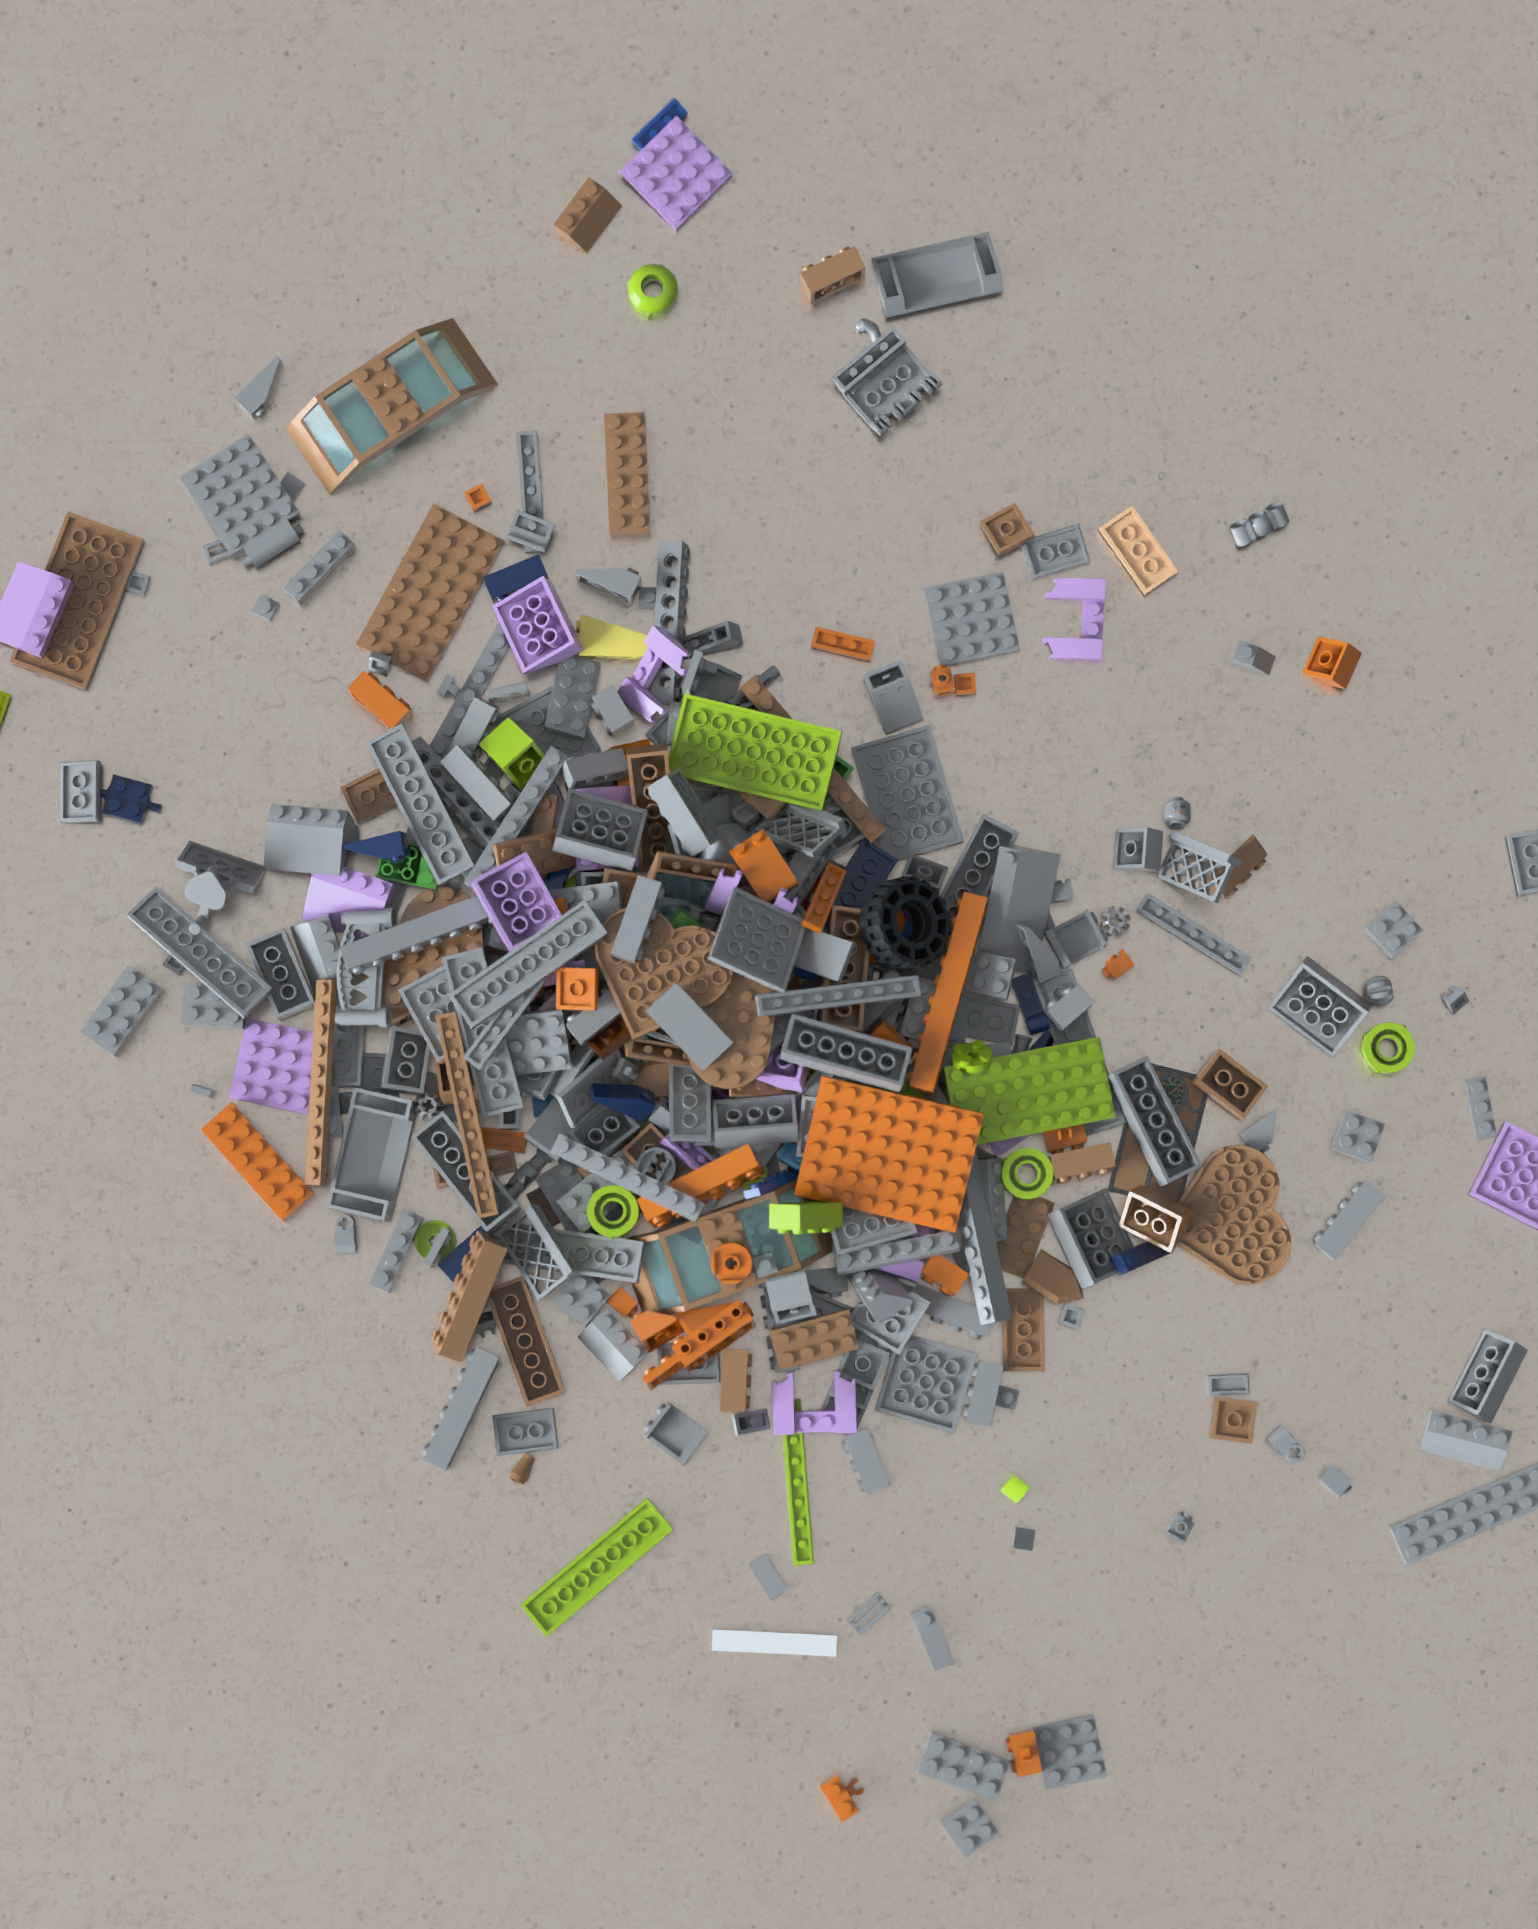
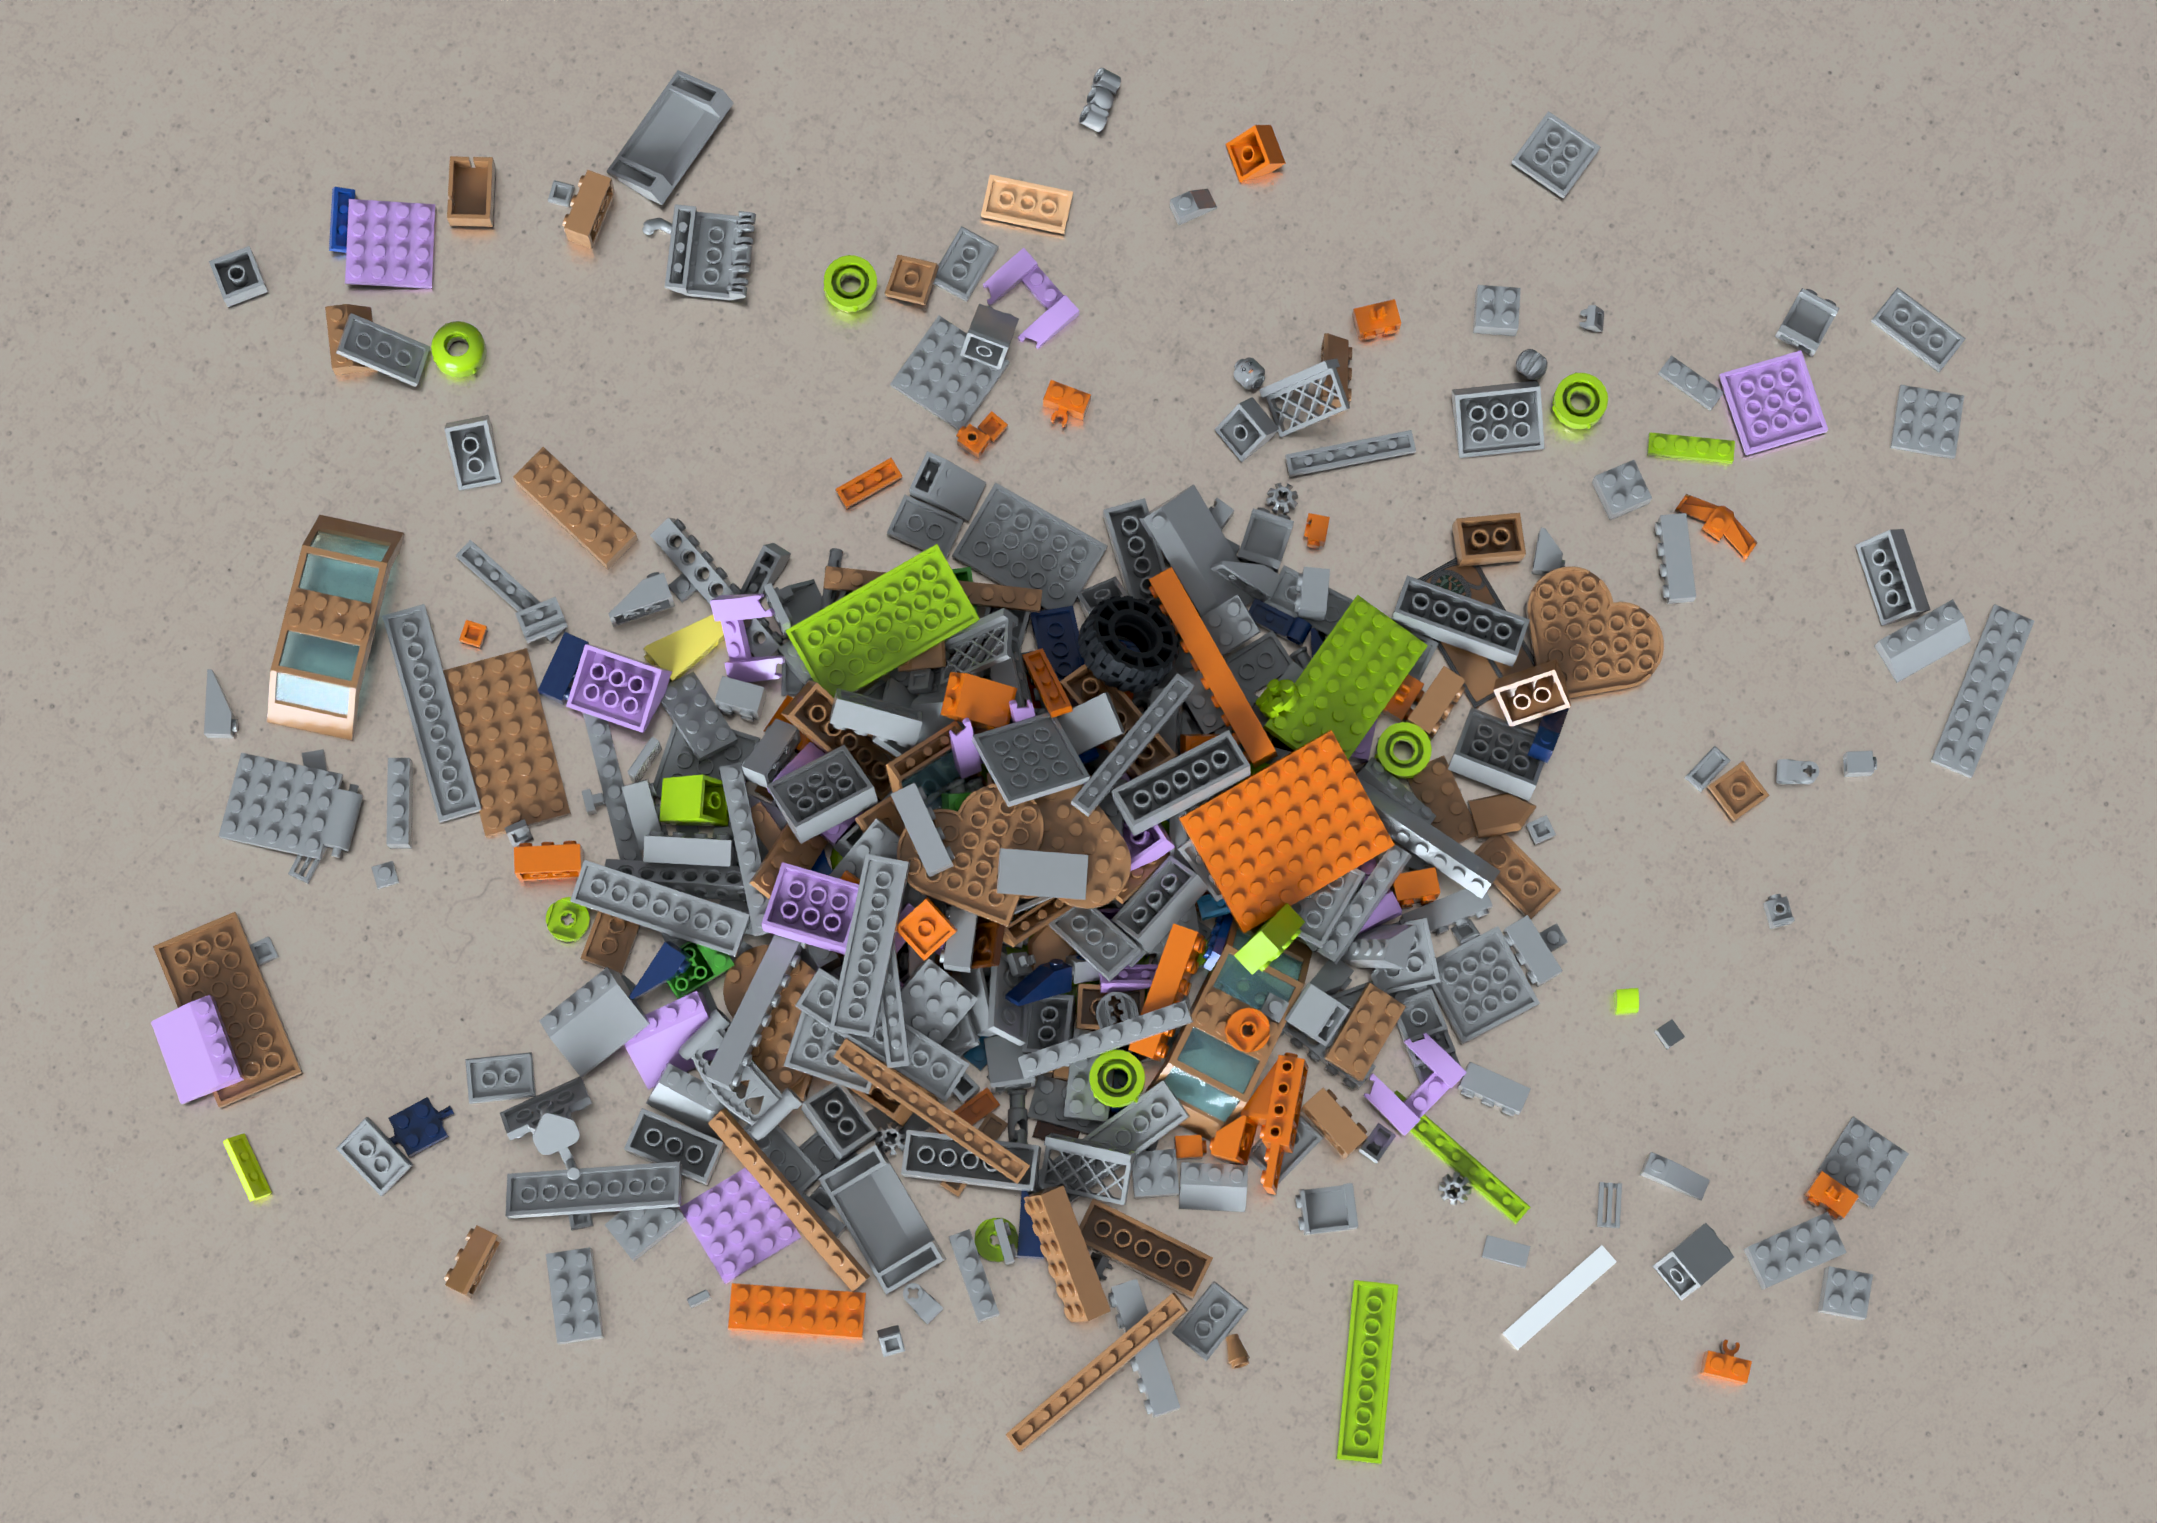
camera: 50 degrees left, 5 degrees down
none -> light grey brick [209,246,268,307]
none -> light grey plate [336,313,430,387]
none -> light grey plate [382,604,482,823]
none -> light grey slope [444,415,501,491]
none -> medium nougat slope [444,1225,502,1299]
none -> medium nougat piece [447,156,495,227]
none -> light grey tile [465,1052,536,1104]
none -> lime plate [546,897,590,942]
none -> light grey tile [548,180,575,207]
none -> lime piece [823,255,877,312]
none -> light grey slope [877,1325,905,1357]
none -> light grey plate [887,494,964,559]
none -> light grey slope [960,304,1019,370]
none -> medium nougat plate [1006,1293,1188,1452]
none -> orange brick [1043,380,1091,427]
none -> orange brick [1352,299,1401,340]
none -> light grey piece [1439,1172,1472,1205]
none -> light grey slope [1451,919,1480,946]
none -> lime plate [1647,432,1735,464]
none -> light grey slope [1653,1223,1734,1300]
none -> orange plate [1675,494,1758,560]

